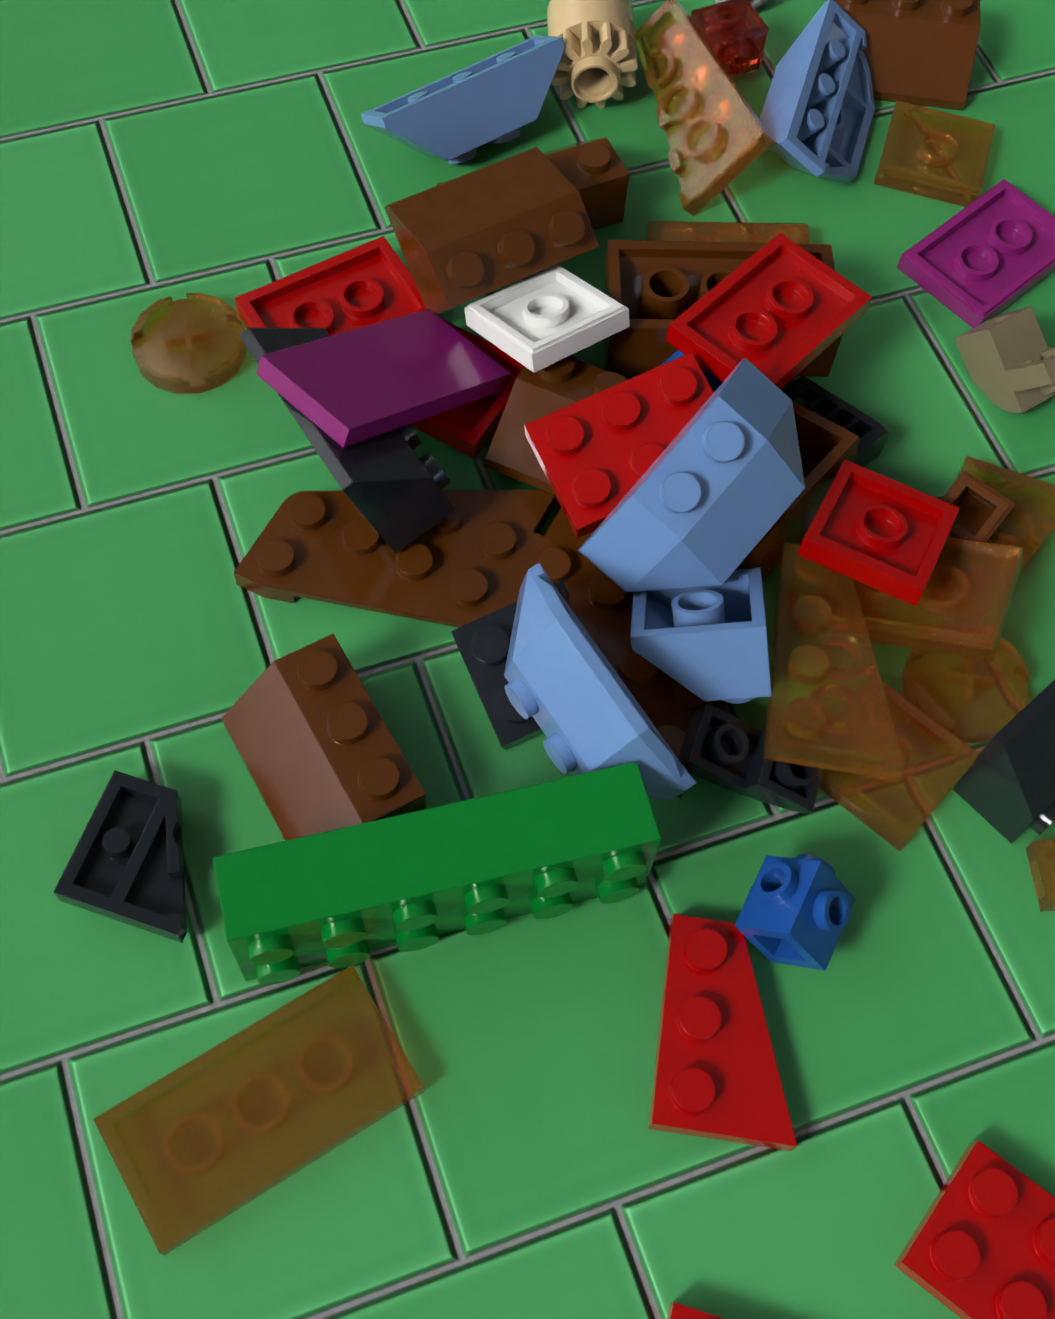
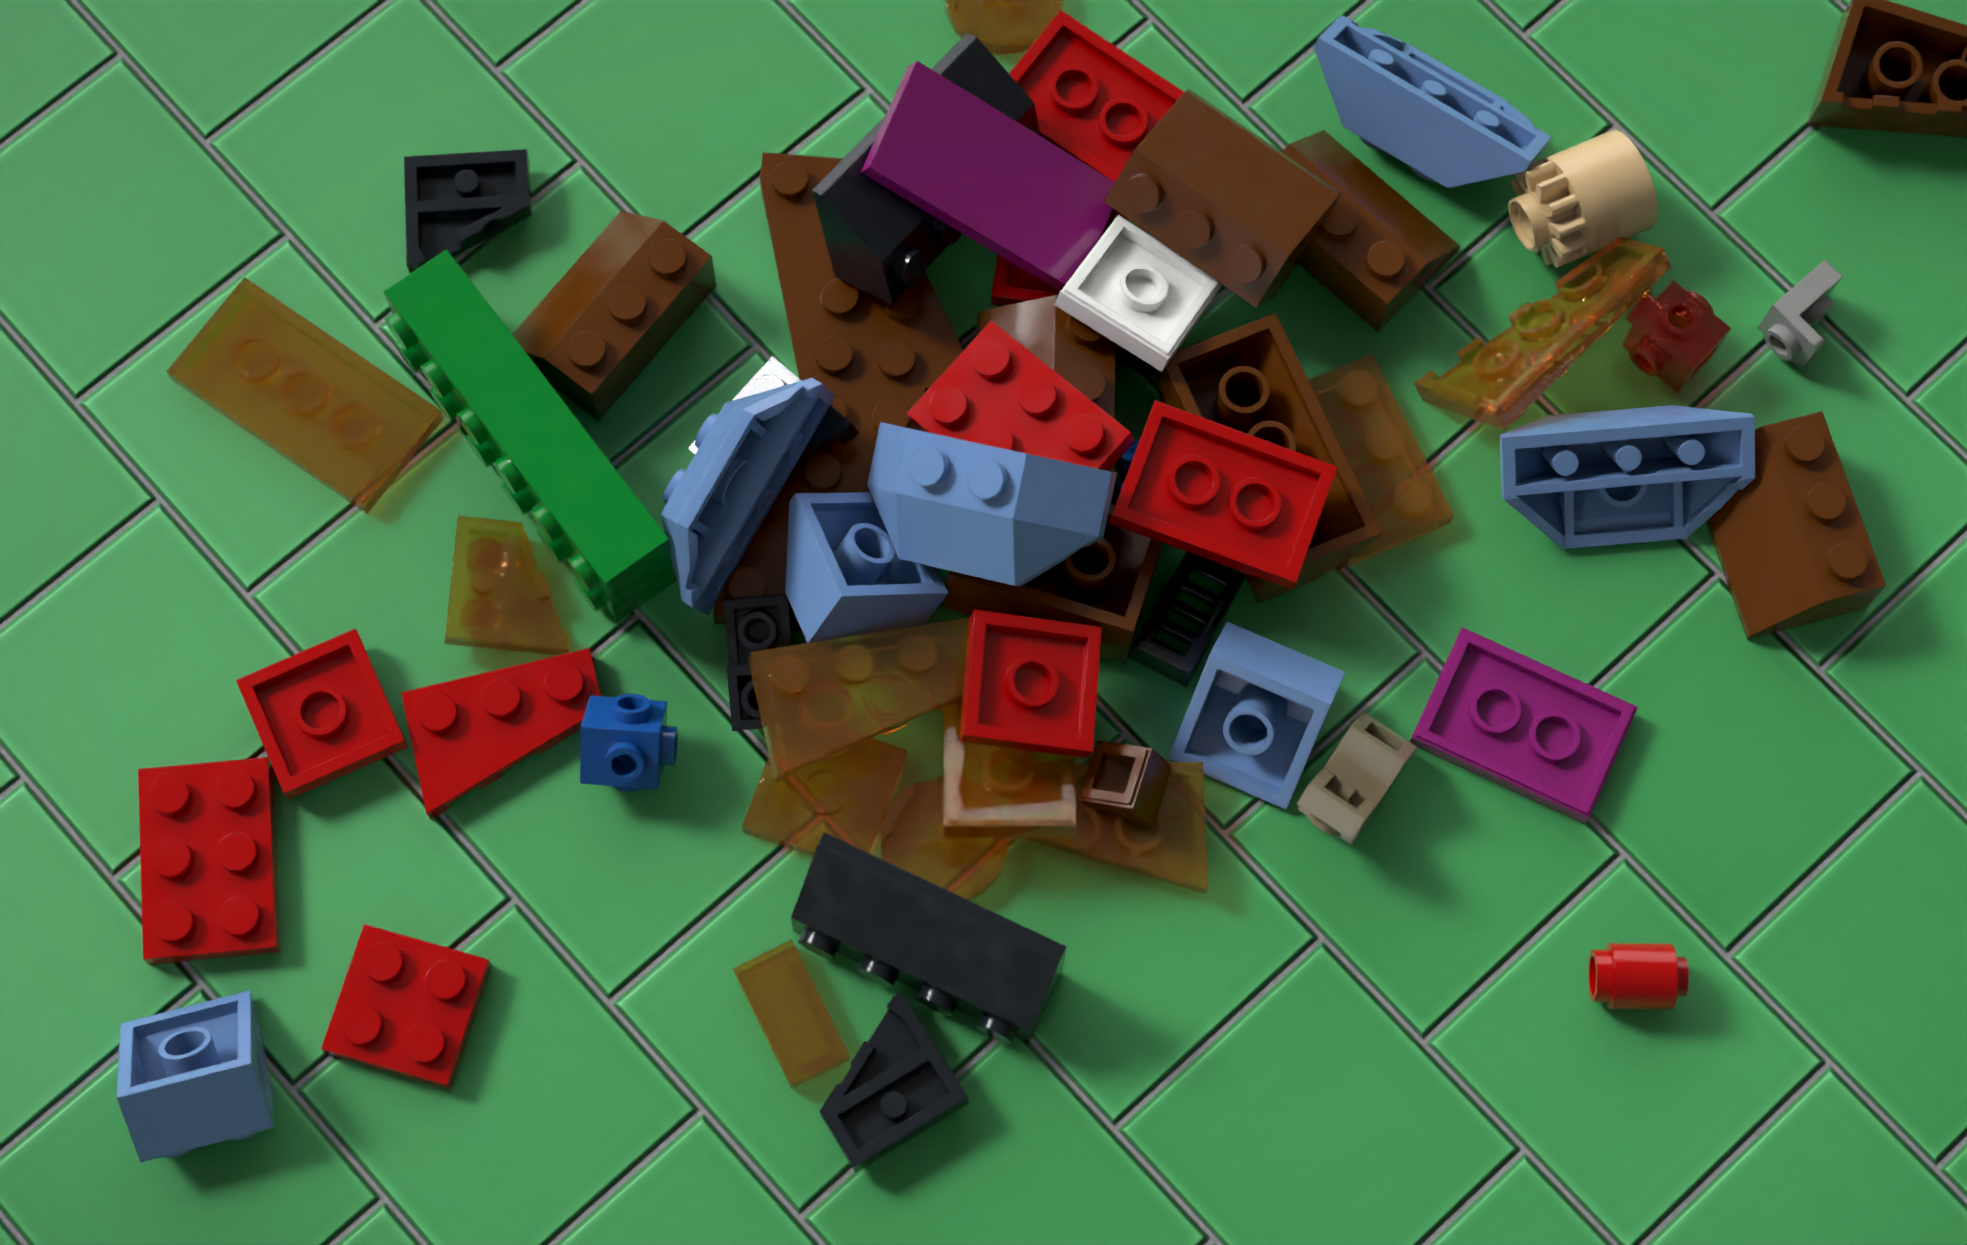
camera: 70 degrees right, 10 degrees up
clear orange tile [874,100,995,207] -> none
none -> red plate [236,628,408,800]
none -> clear orange wing [444,515,570,655]
none -> medium blue slope [1168,622,1345,810]

